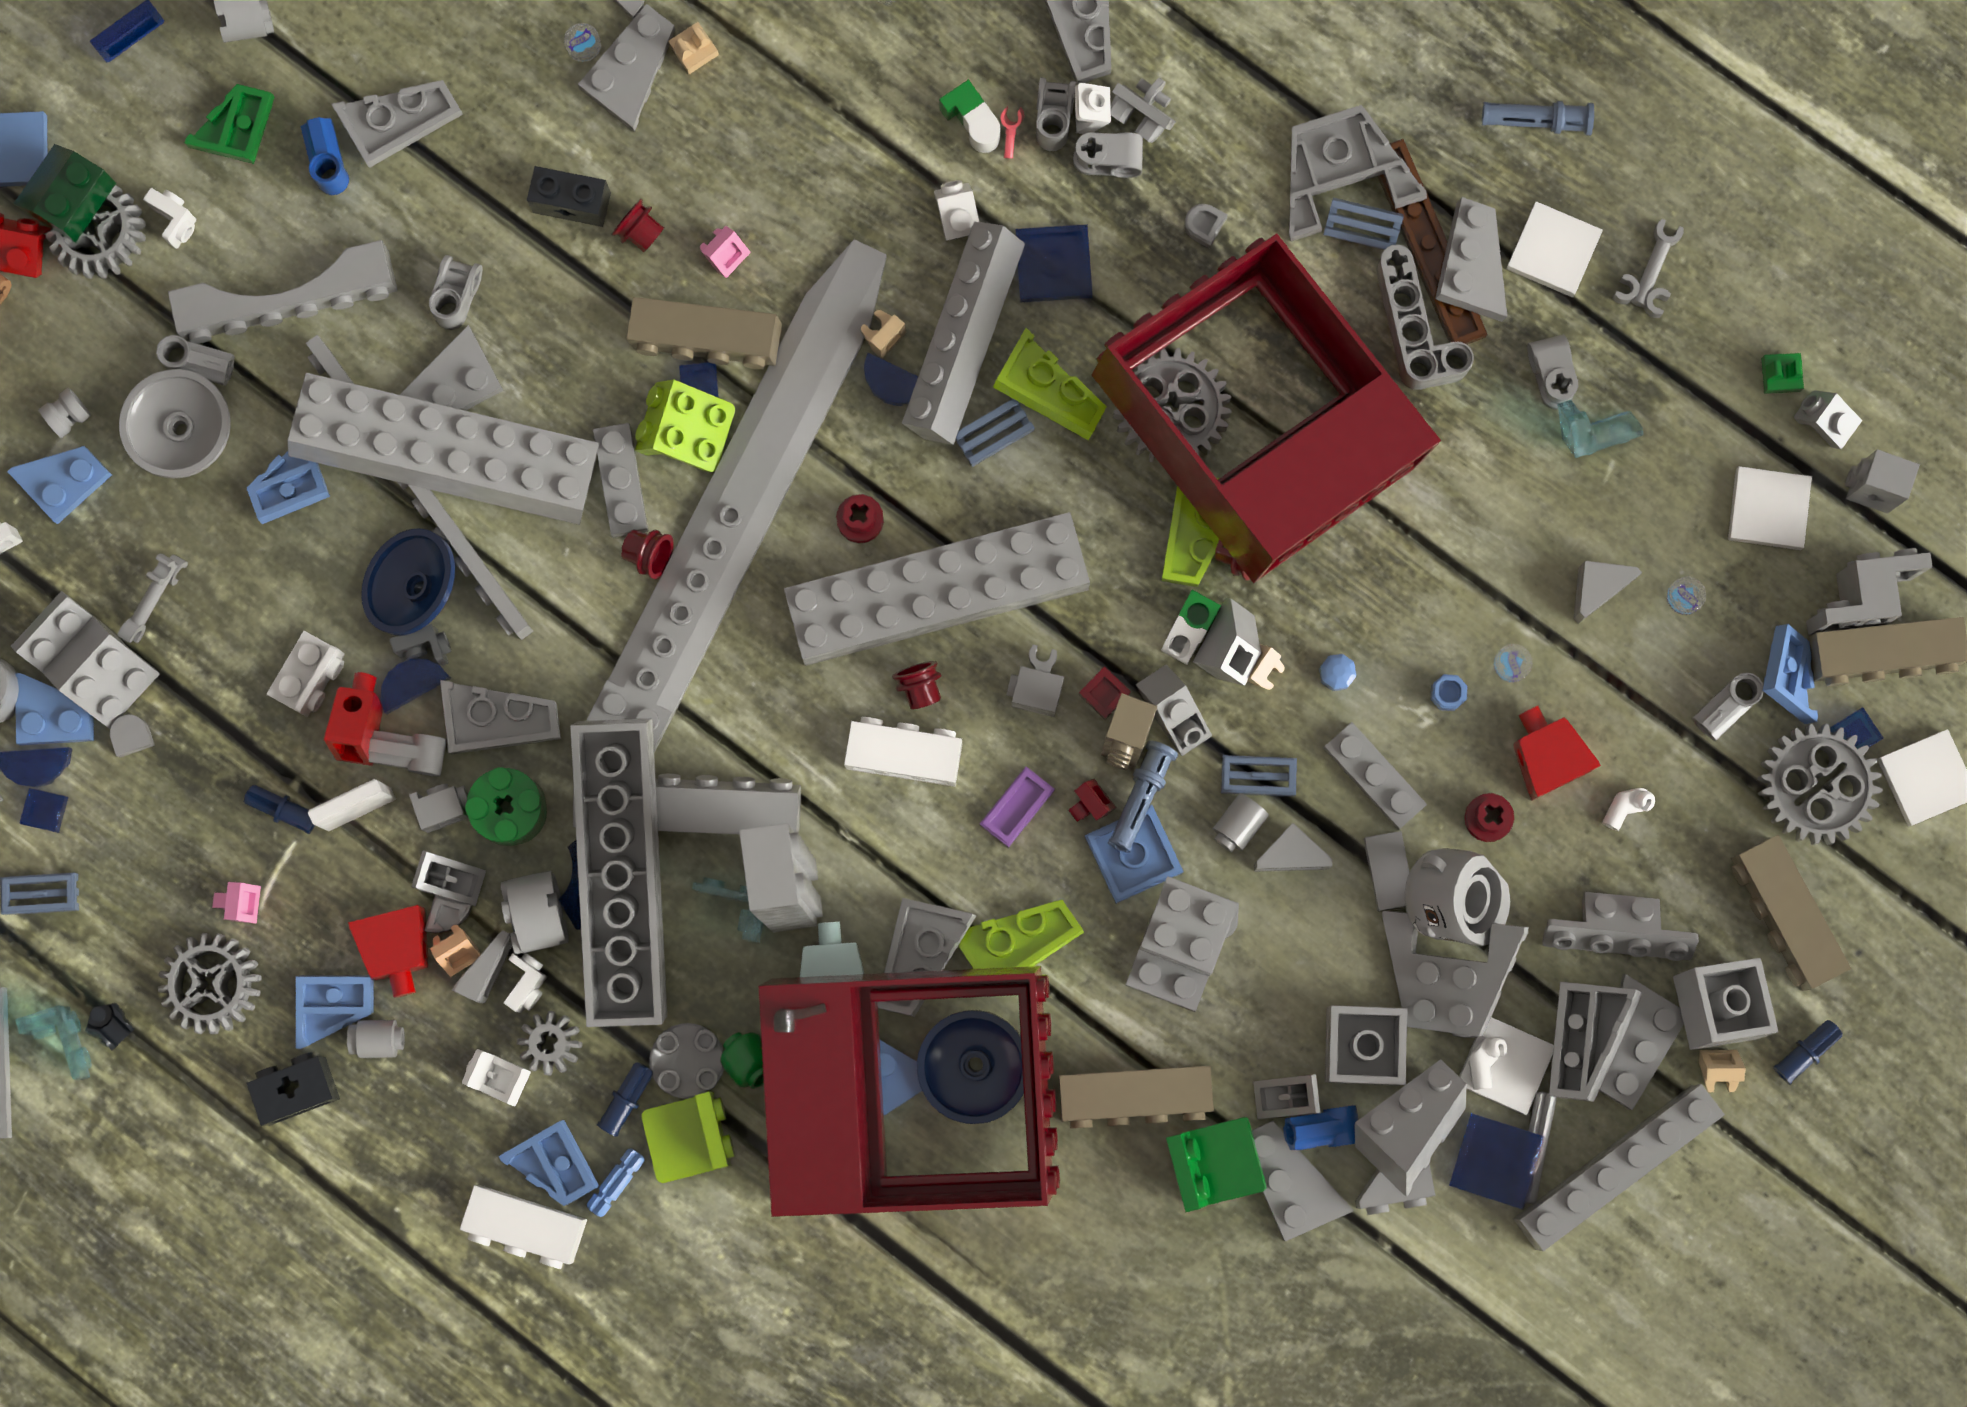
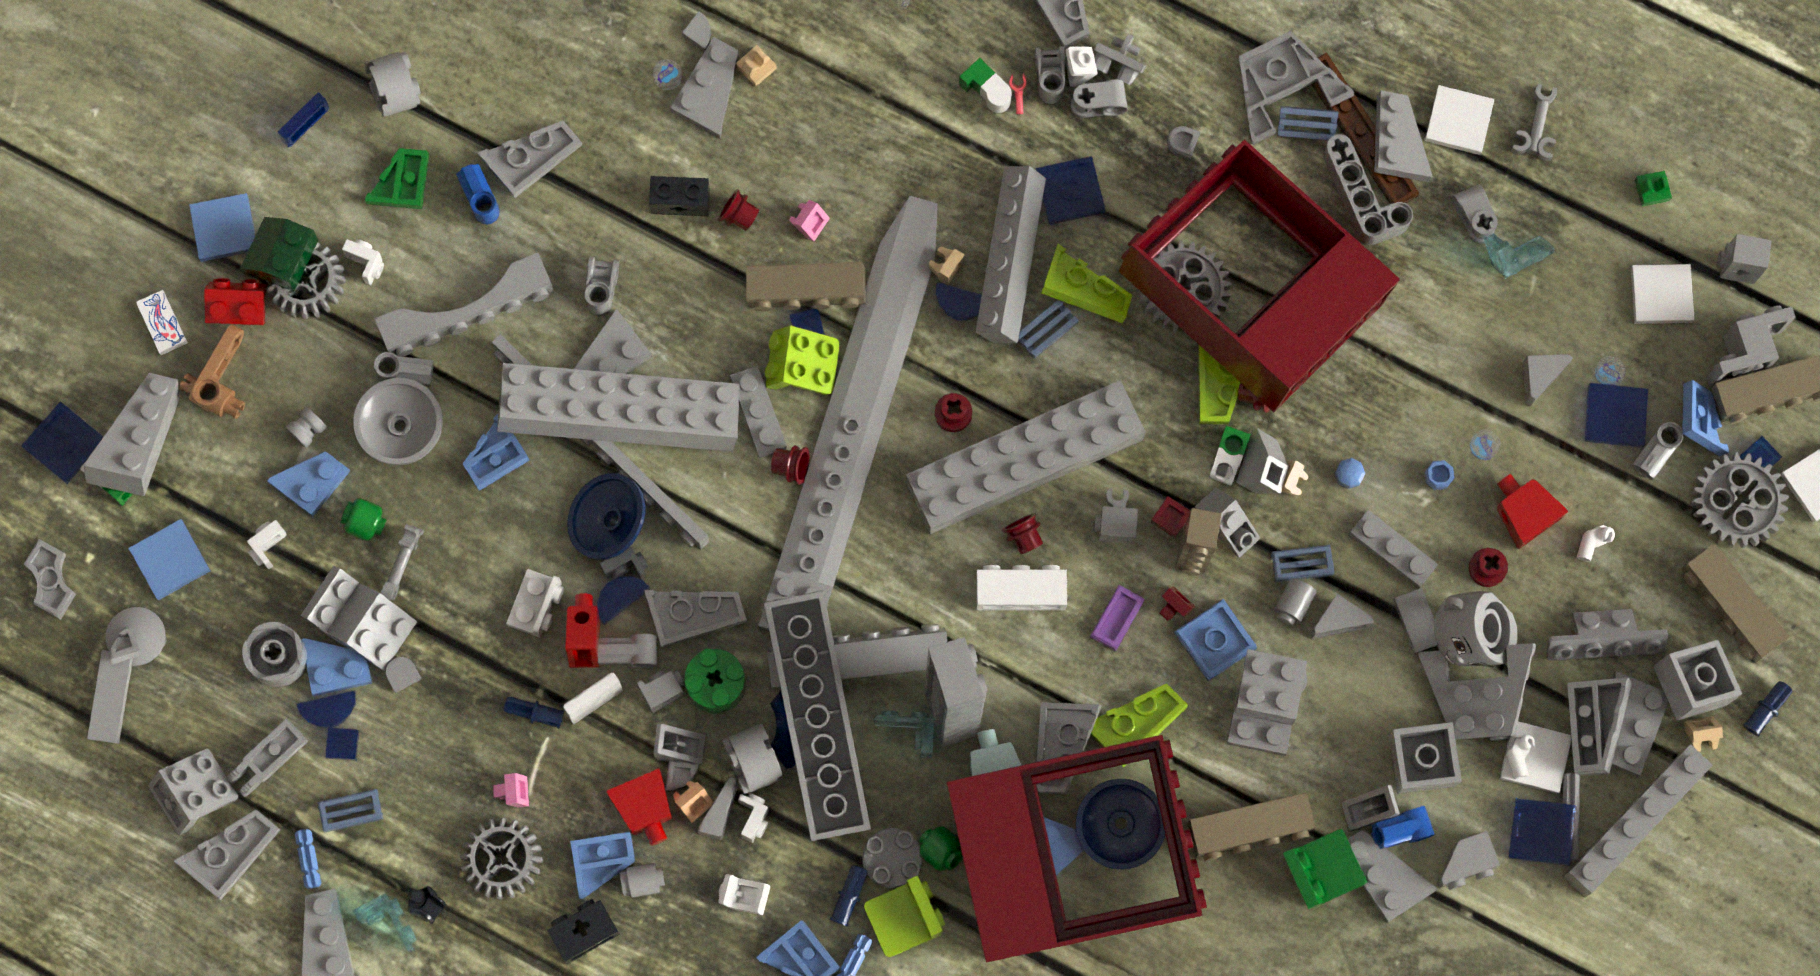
camera: 15 degrees left, 5 degrees down
light grey gear [517,1011,582,1076] -> none
clear smoke hand [774,1003,827,1032] -> none
white bracket [934,180,979,241] -> none
sand blue pin [1108,741,1178,853] -> none
light grey wedge [1355,1059,1467,1197] -> none
sand blue pin [1482,101,1594,136] -> none
light grey bracket [1794,390,1862,449] -> none
none -> green head [340,498,387,541]
none -> clear blue tile [1585,383,1648,448]

